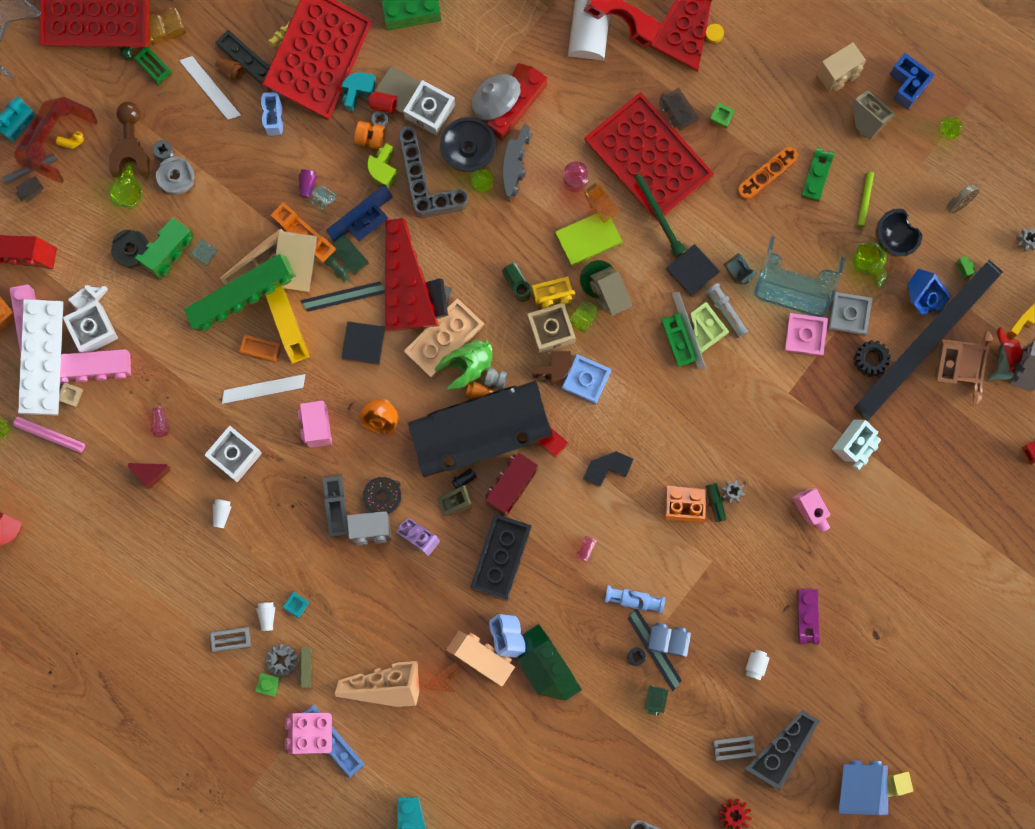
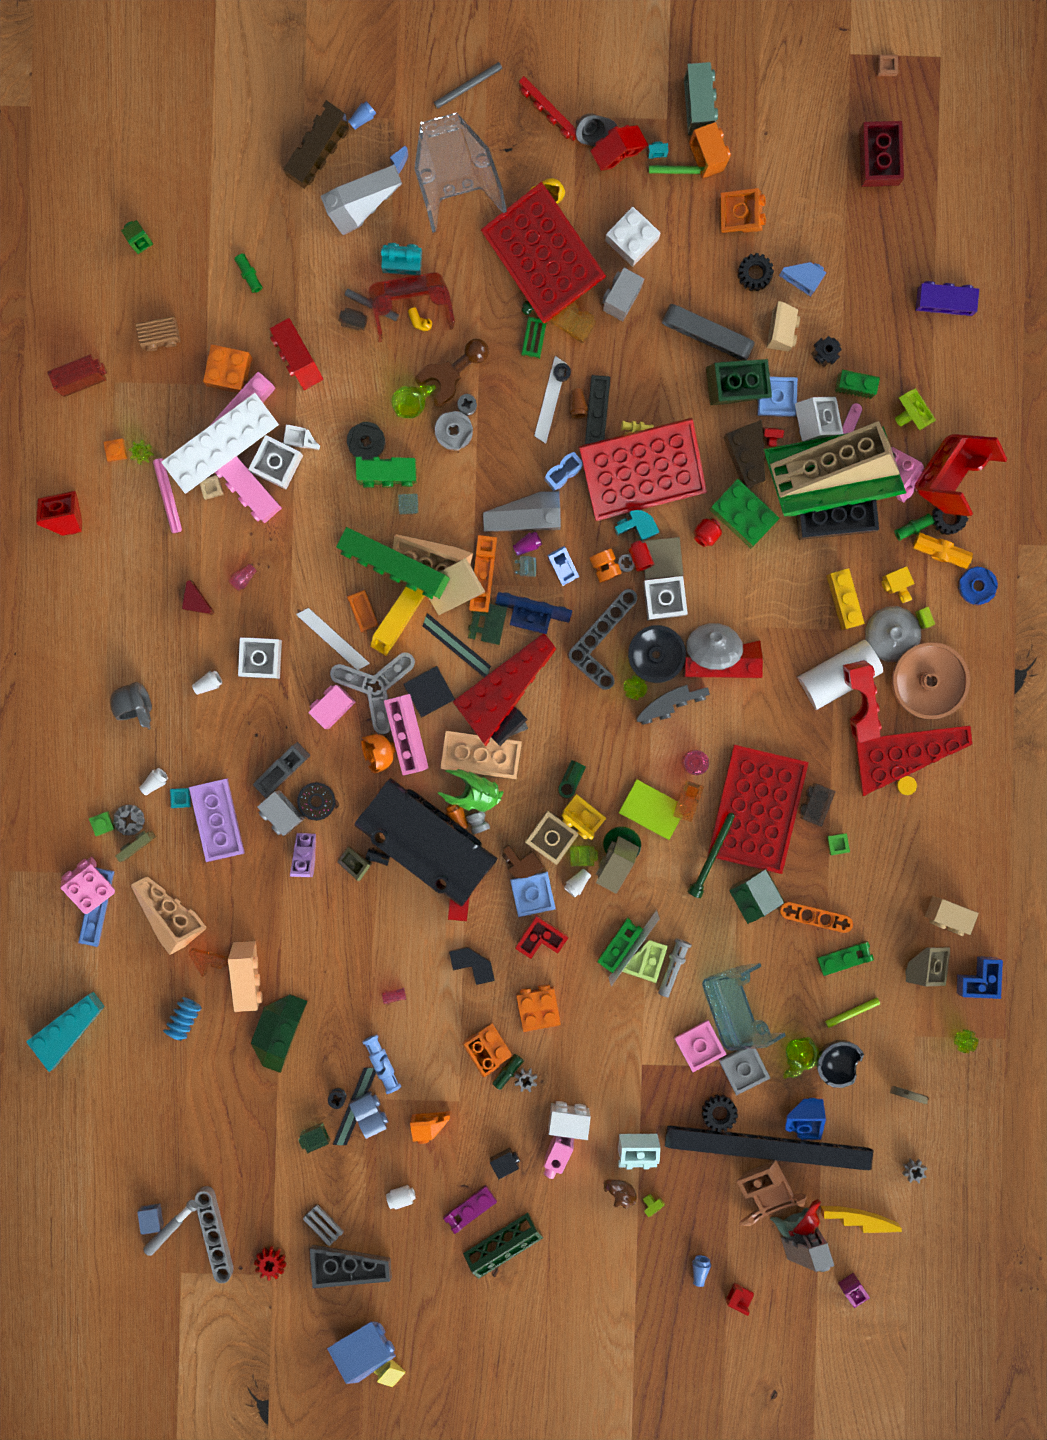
camera: 50 degrees right, 10 degrees up
light grey tile [210,627,252,652] -> none
lime brick [368,143,397,189] -> none
black brick [470,513,532,602] -> none
dark red brick [485,452,538,517] -> none
light blue brick [489,614,525,657] -> none
black tile [666,244,720,297] -> none
pearl dark grey bracket [723,253,756,285] -> none
bright green plate [956,255,975,280] -> none
none -> dark grey piece [110,682,152,730]
none -> dark azure piece [163,997,202,1041]
none -> lavender plate [189,778,245,862]
none -> light grey piece [330,653,415,734]
none -> bright pink brick [384,694,429,775]
none -> orange slope [410,1111,451,1144]
none -> dark green fence [463,1213,543,1279]
none -> light grey wedge [483,491,561,532]
none -> black brick [490,1148,521,1180]
none -> red brick [515,914,569,959]
none -> orange plate [516,984,561,1032]
none -> slope [547,546,579,586]
none -> white brick [548,1101,591,1140]
none -> black bush [553,363,571,382]
none -> white cone [564,869,591,897]
none -> reddish brown hair [603,1179,637,1209]
none -> lime tile [643,1194,665,1217]
none -> medium blue cone [692,1255,711,1287]
none -> red head [693,518,722,547]
none -> slope [729,869,785,924]

